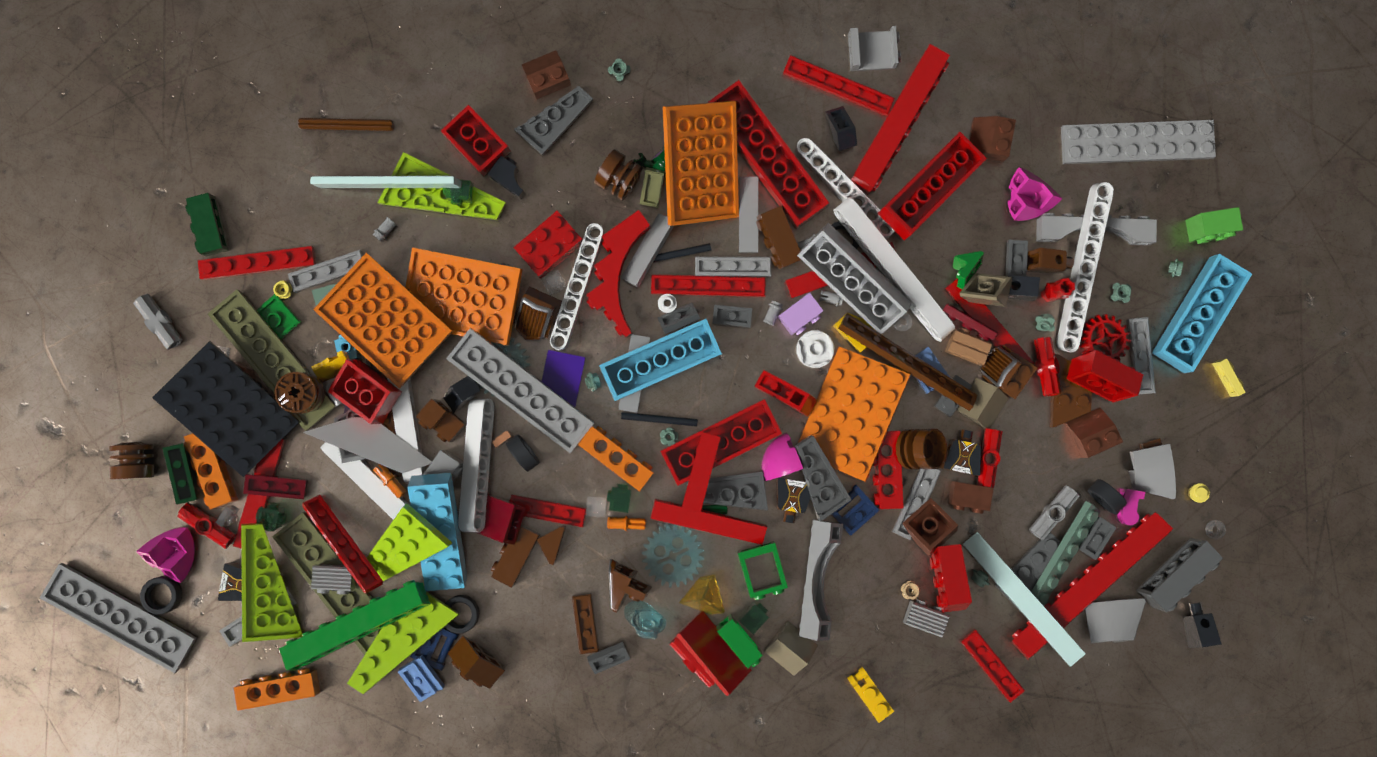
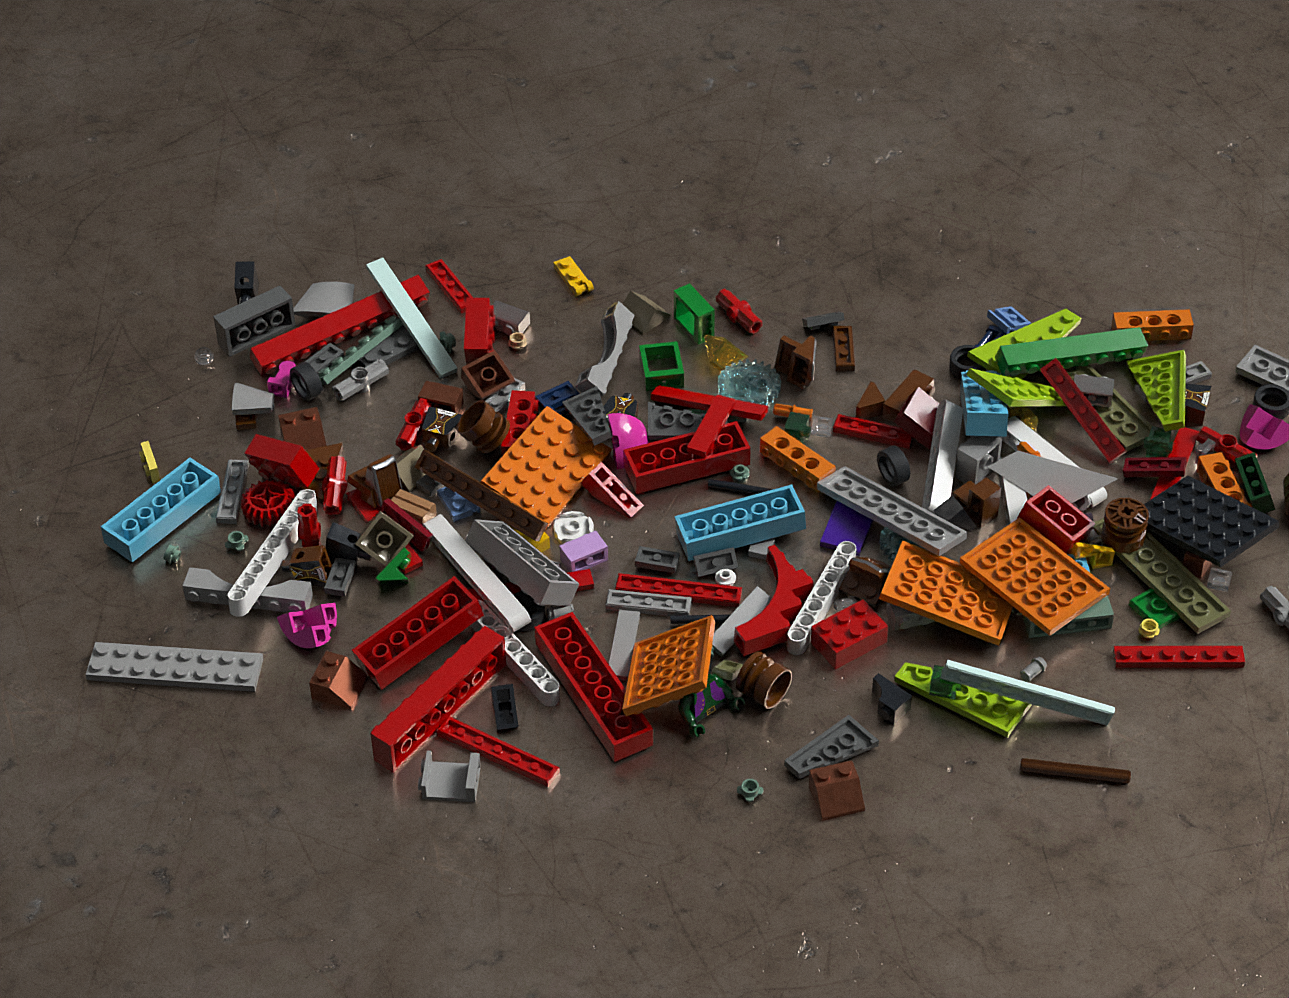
camera: 165 degrees left, 40 degrees down
dark green brick [185,193,229,257] -> none
light grey tile [288,250,363,293] -> none
red brick [440,105,511,177] -> none
reddish brown brick [448,636,505,689] -> none
nougat tile [492,431,514,448] -> none
sand green plate [585,372,601,392] -> none
clear light blue piece [624,601,666,640] -> none
red tile [676,610,752,696] -> none
clear green brick [738,602,769,635] -> none
reddish brown brick [756,206,801,269] -> none
light grey pin [763,300,783,326] -> none
sand green plate [1035,314,1055,332] -> none
bright green brick [1185,207,1243,244] -> none
light yellow plate [1189,483,1210,503] -> none

